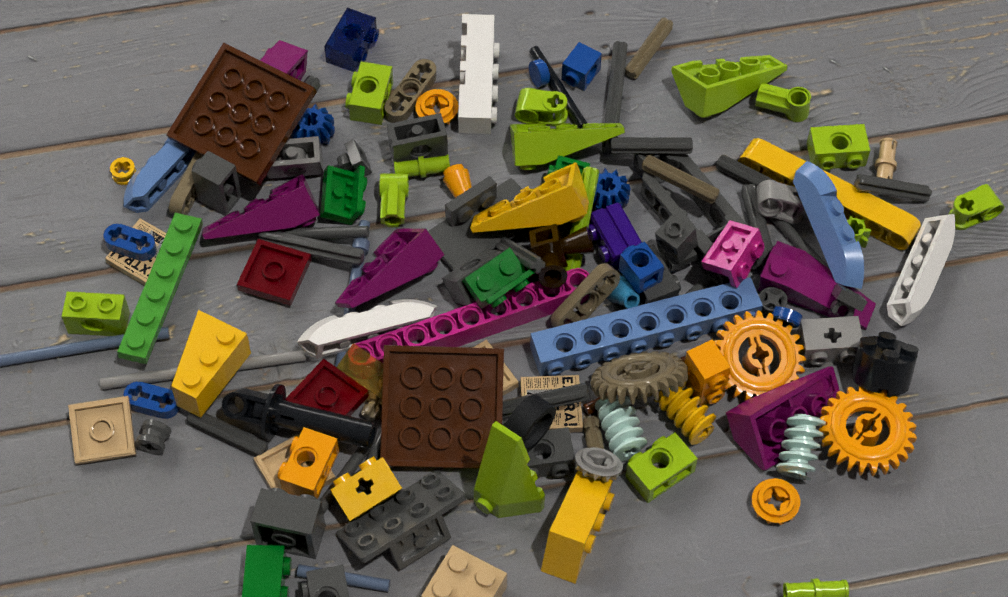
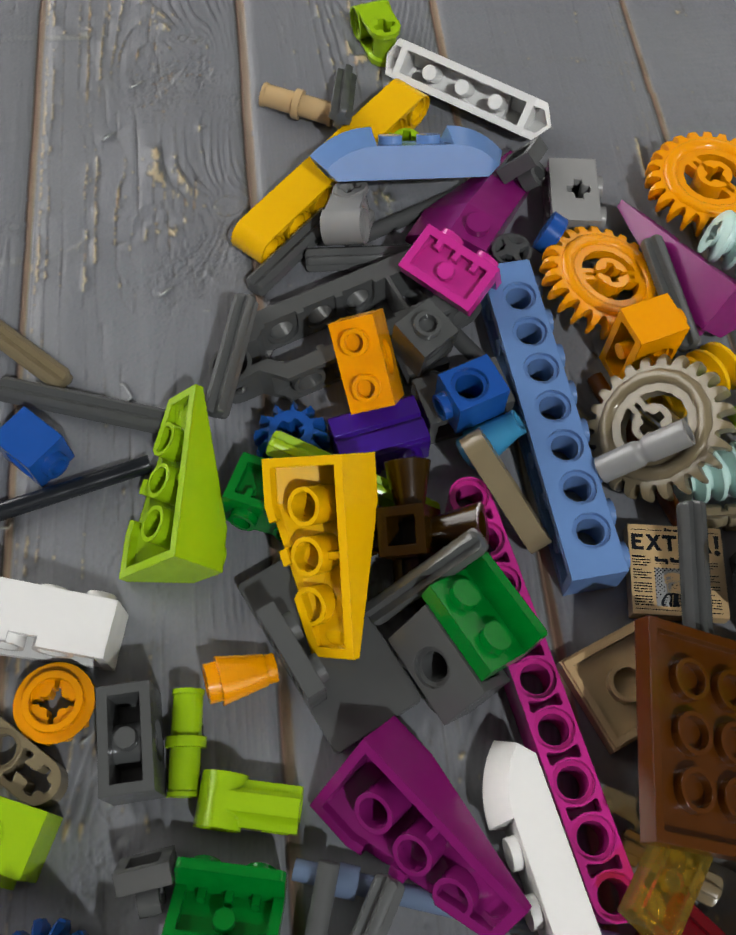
camera: 85 degrees left, 5 degrees up
lime piece [515,88,568,127] -> none
blue tile [529,59,550,87] -> none
dark tan axle [642,155,720,204] -> none
lime wedge [671,55,787,118] -> none
lime piece [755,83,811,122] -> none
lime brick [807,124,870,170] -> none
black brick [852,331,919,395] -> none
none -> light orange brick [328,308,404,415]
none -> light grey piece [594,418,696,483]
none -> dark grey axle [640,234,702,352]

